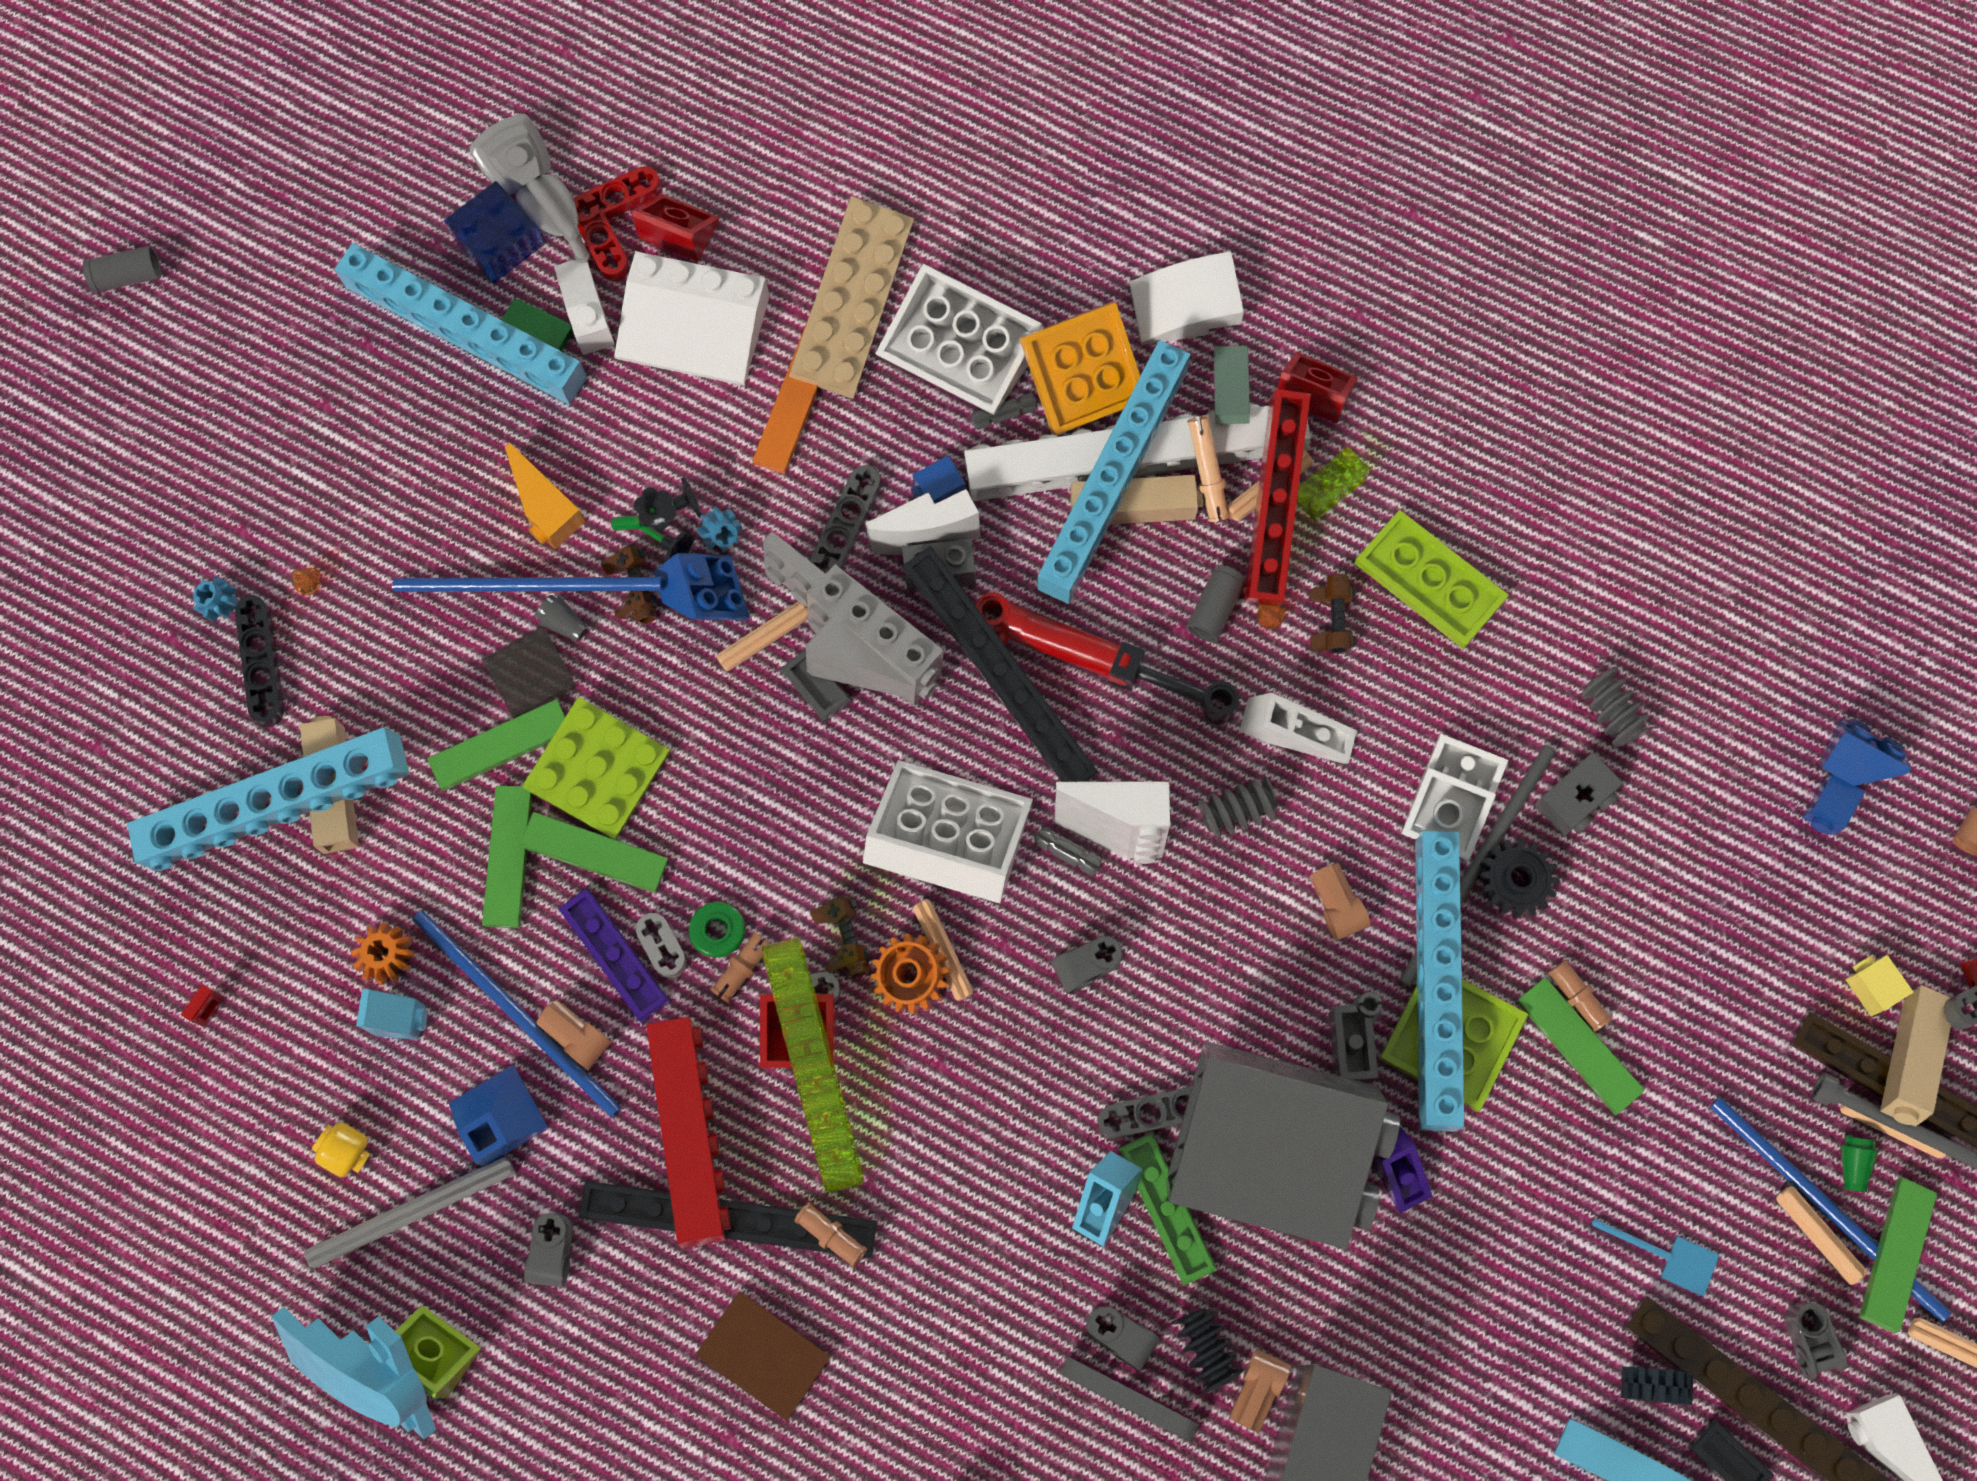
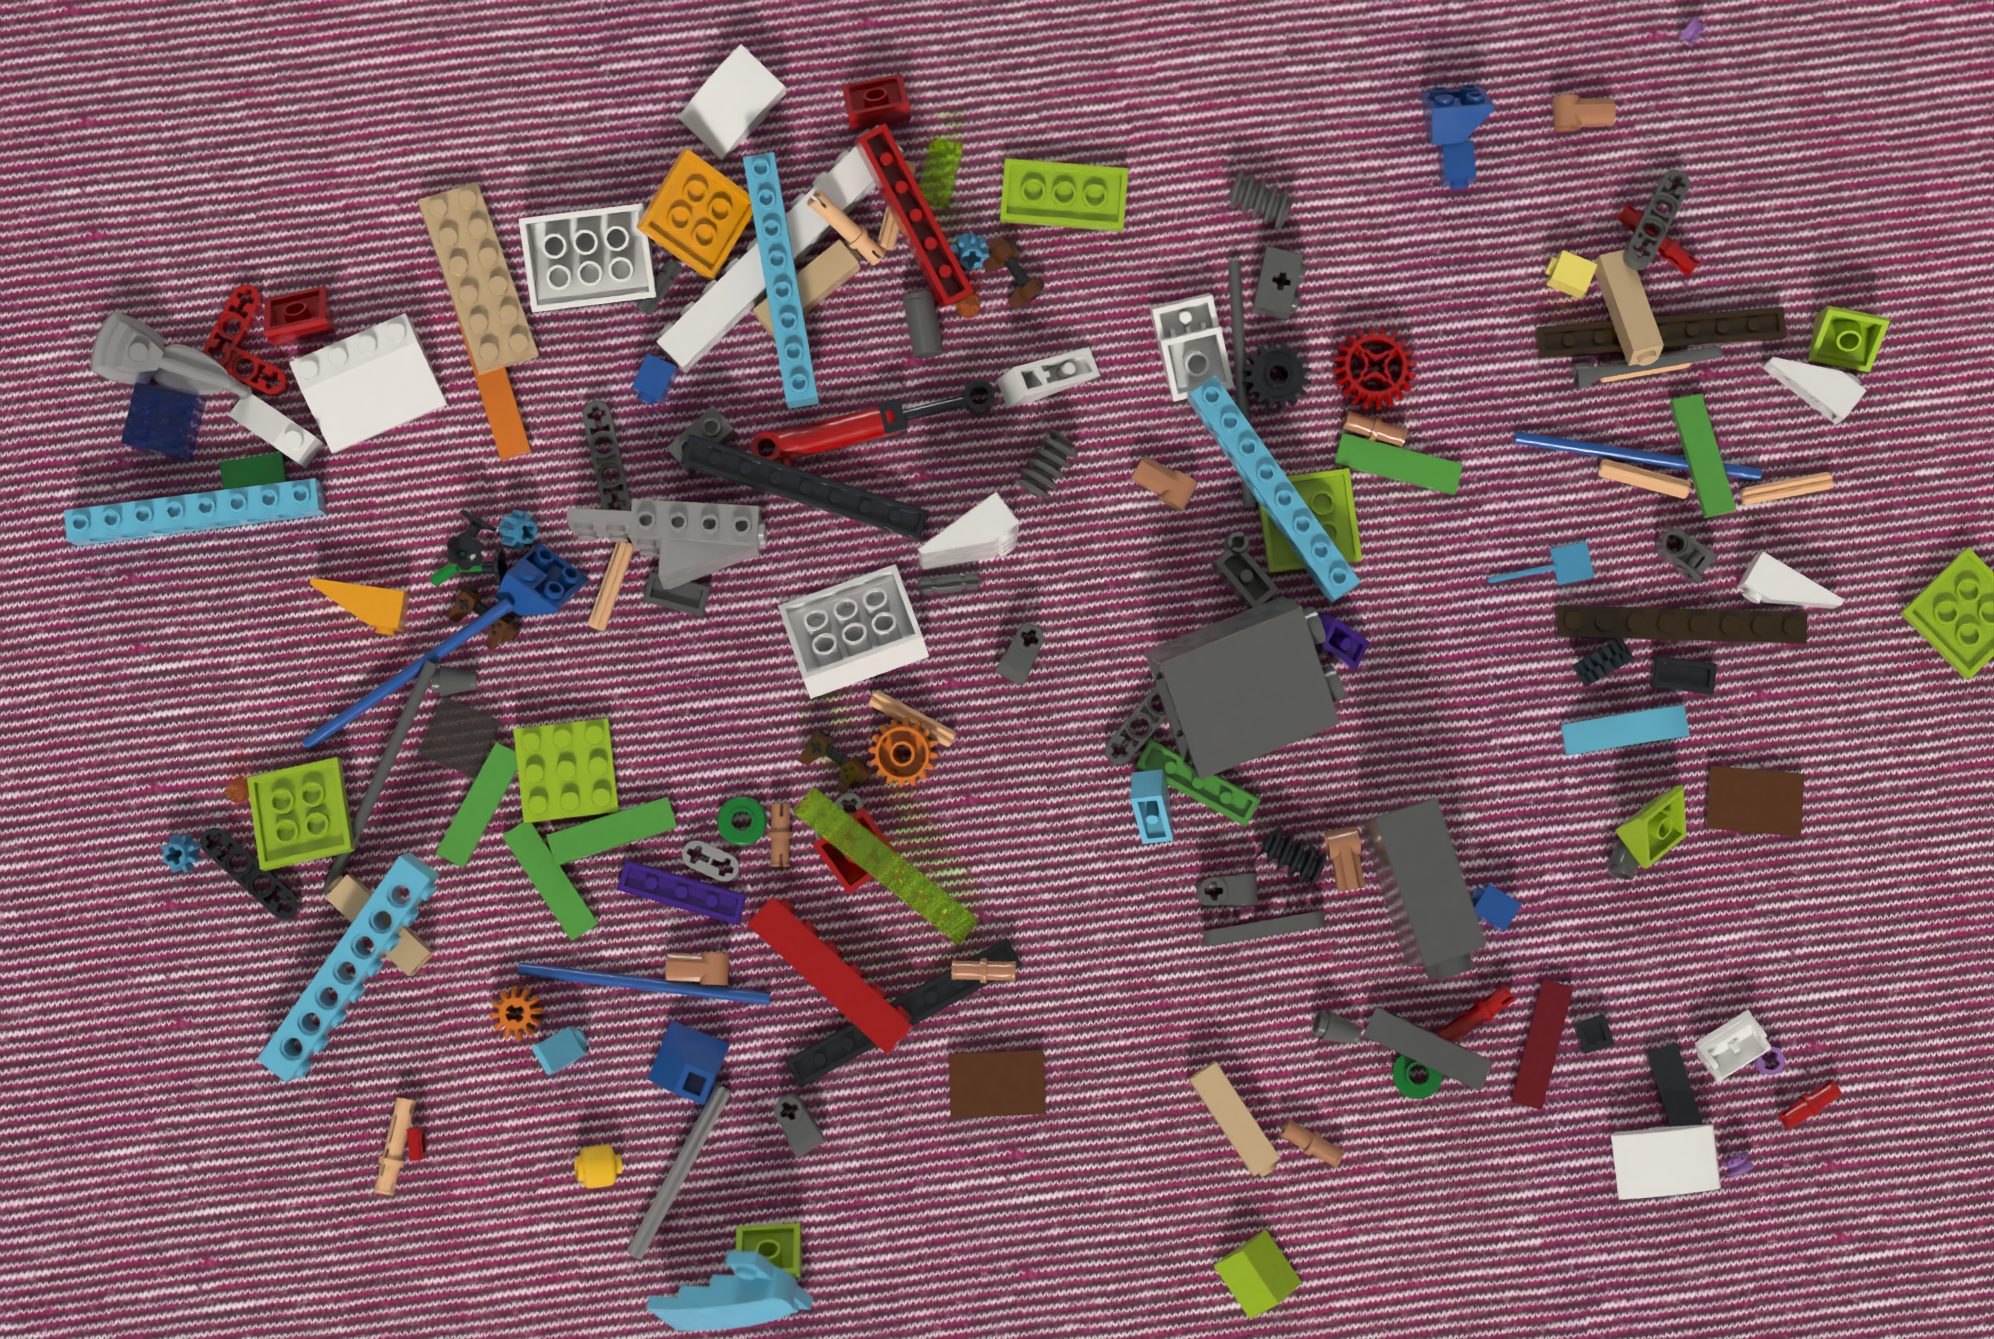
camera: 45 degrees left, 10 degrees up
white slope [866,489,980,555] -> none
sand green tile [1214,346,1250,424] -> none
green cone [1840,1136,1879,1192] -> none
none -> lime plate [247,757,355,871]
none -> dark grey piece [322,660,438,893]
none -> light nougat pin [373,1097,417,1196]
none -> dark azure gear [950,231,990,272]
none -> red gear [1332,326,1417,410]

